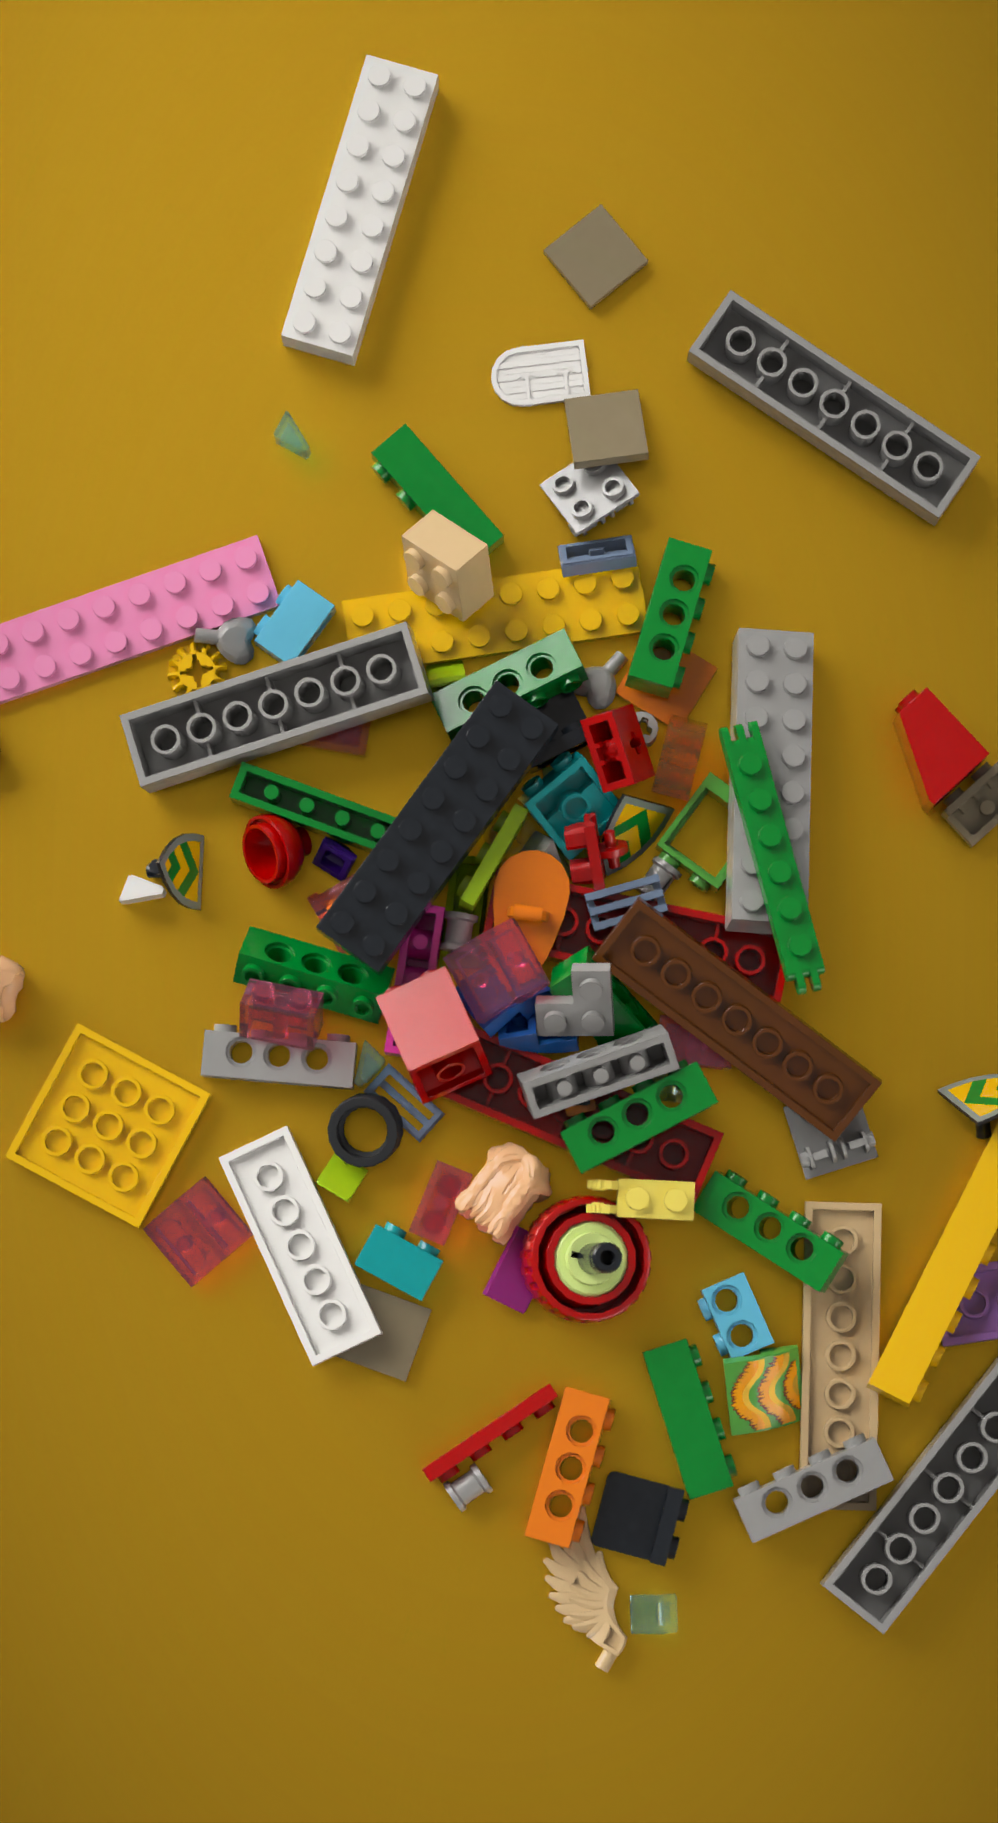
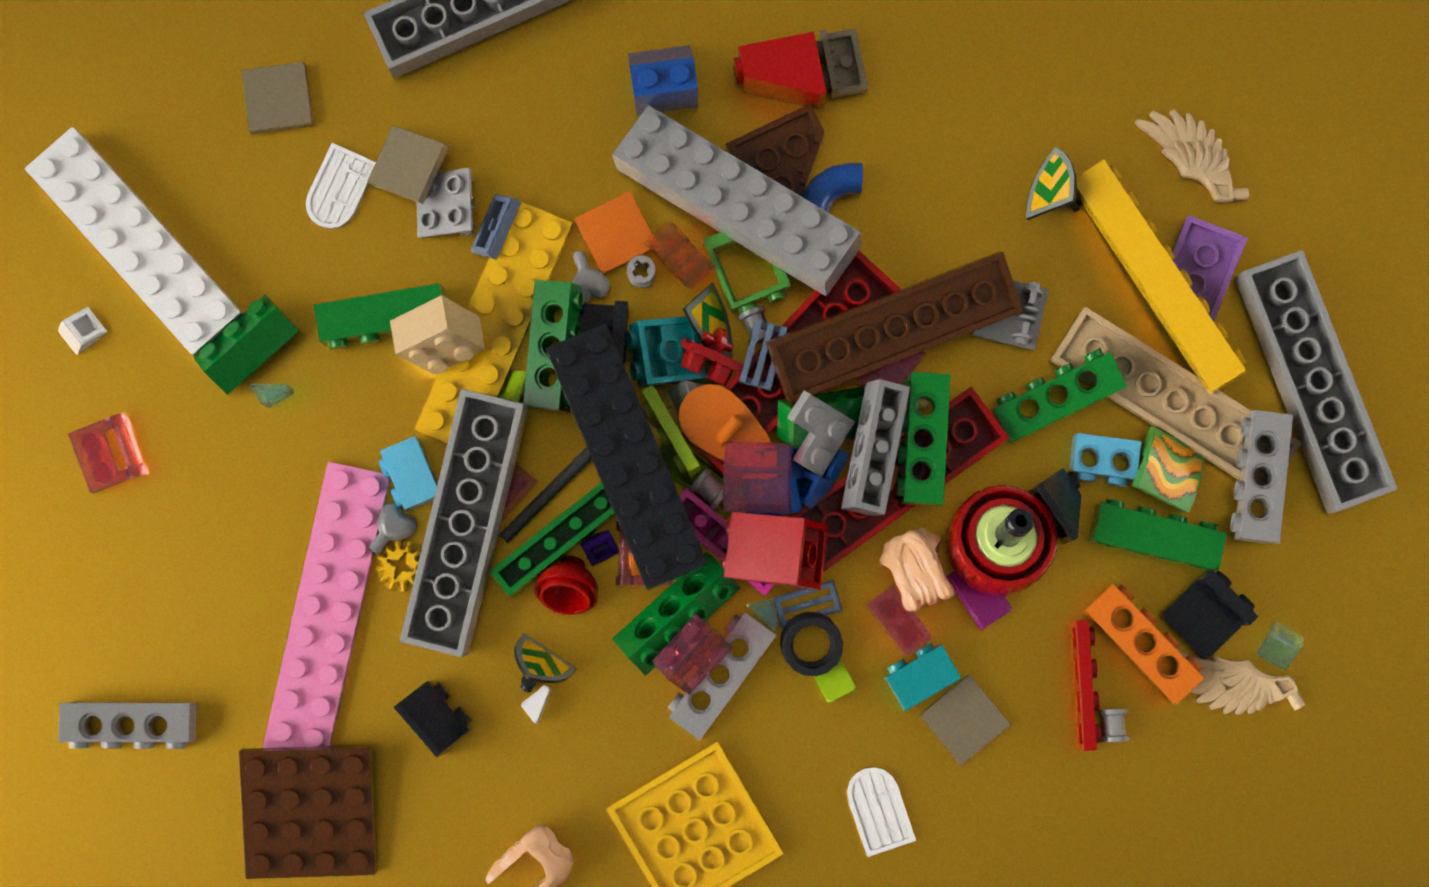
camera: 65 degrees left, 0 degrees up
clear pink slope [143,1176,253,1287] -> none
white plate [218,1126,383,1366] -> none
red brick [580,703,656,793] -> none
light yellow hinge [586,1178,695,1221] -> none
green brick [625,537,716,699] -> none
green hinge [719,721,825,995] -> none
none -> white slope [58,307,107,354]
none -> plate [68,413,147,494]
none -> green brick [194,294,299,395]
none -> black slope [394,681,473,757]
none -> dark grey bar [499,447,592,543]
none -> blue slope [628,45,698,116]
none -> reddish brown plate [726,104,824,196]
none -> blue cylinder [801,163,863,213]
none -> white window [847,767,916,857]
none -> black slope [1028,468,1081,545]

